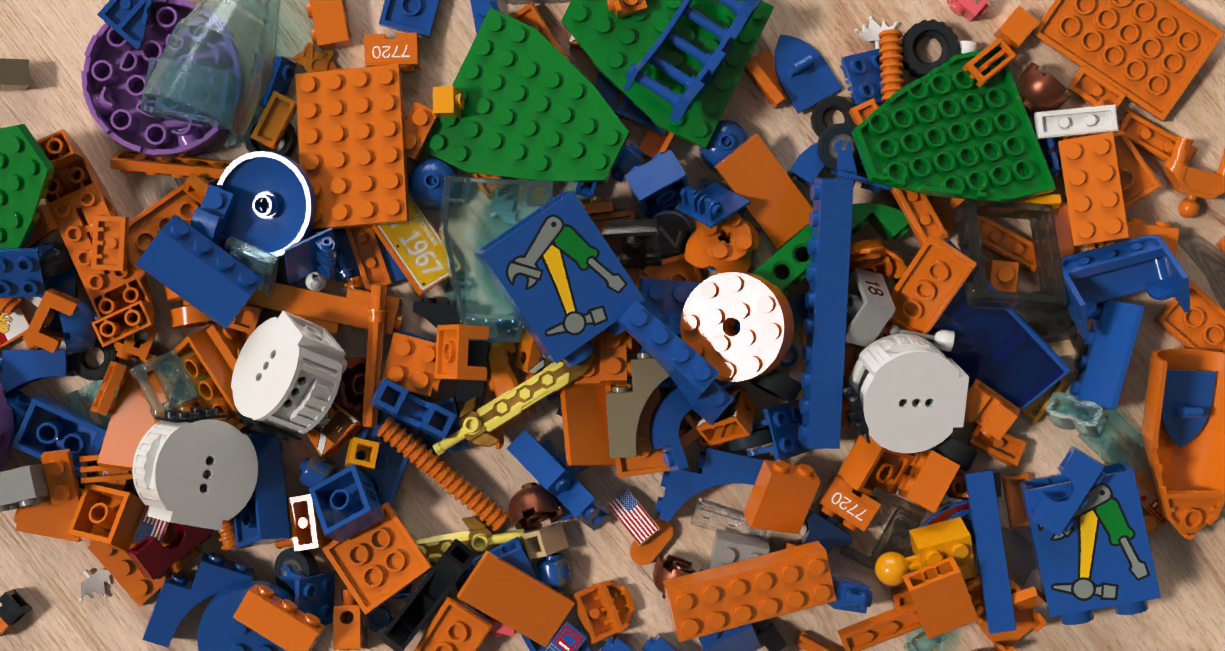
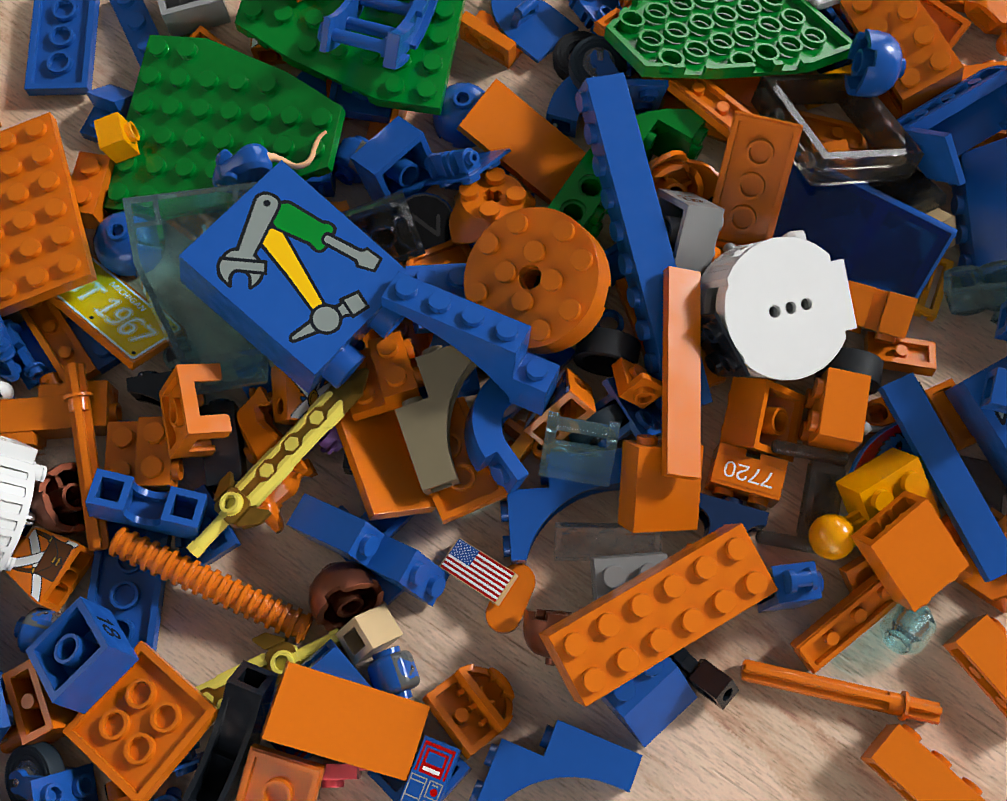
camera: 15 degrees left, 15 degrees down
light orange plate [345,437,380,472] -> none
orange brick [364,32,421,74] -> none
none -> blue slope [80,84,134,143]
none -> blue animal [212,130,327,193]
none -> clear light blue plate [538,411,620,487]
none -> orange bracket [612,357,662,409]
none -> orange tile [661,266,701,480]
none -> blue cylinder [844,29,906,97]

